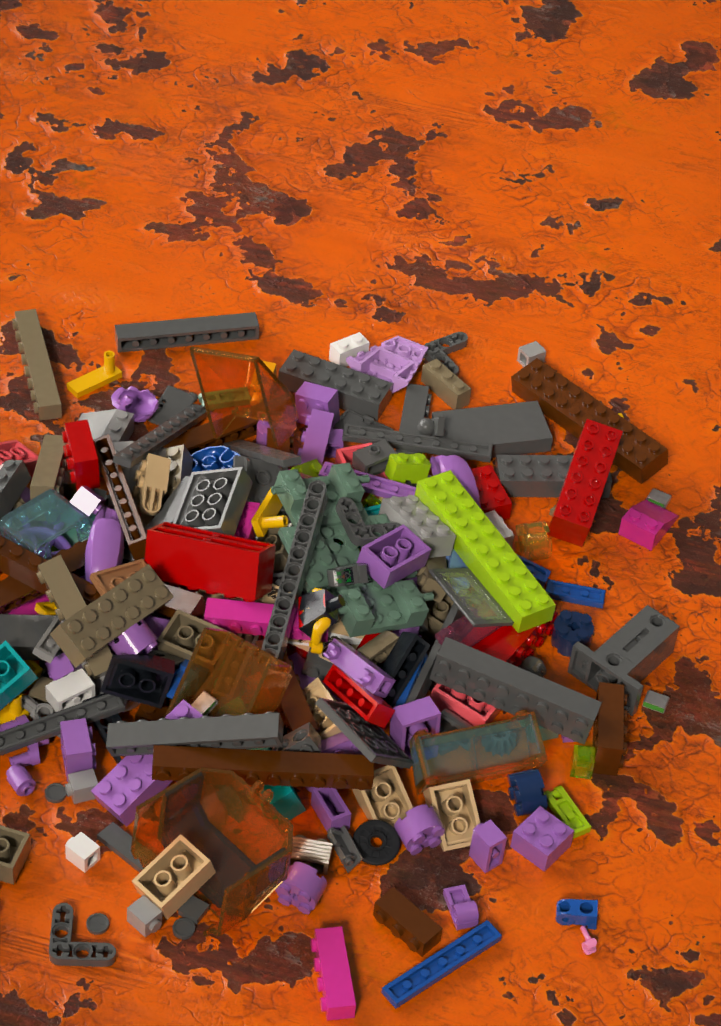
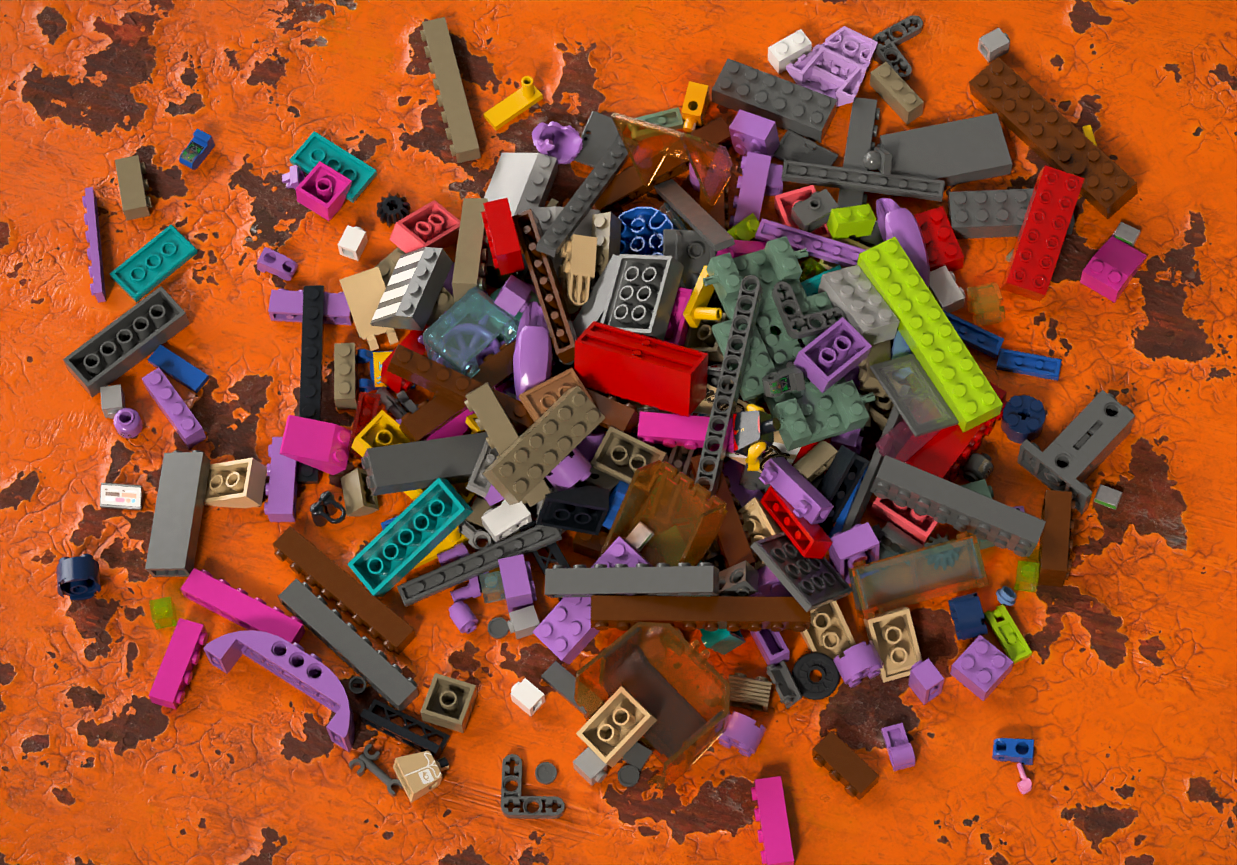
camera: 10 degrees right, 20 degrees up
dark grey brick [115,312,259,353] -> none
blue plate [381,920,502,1009] -> none
none -> clear light blue brick [479,571,505,604]
none -> medium blue plate [996,586,1017,606]

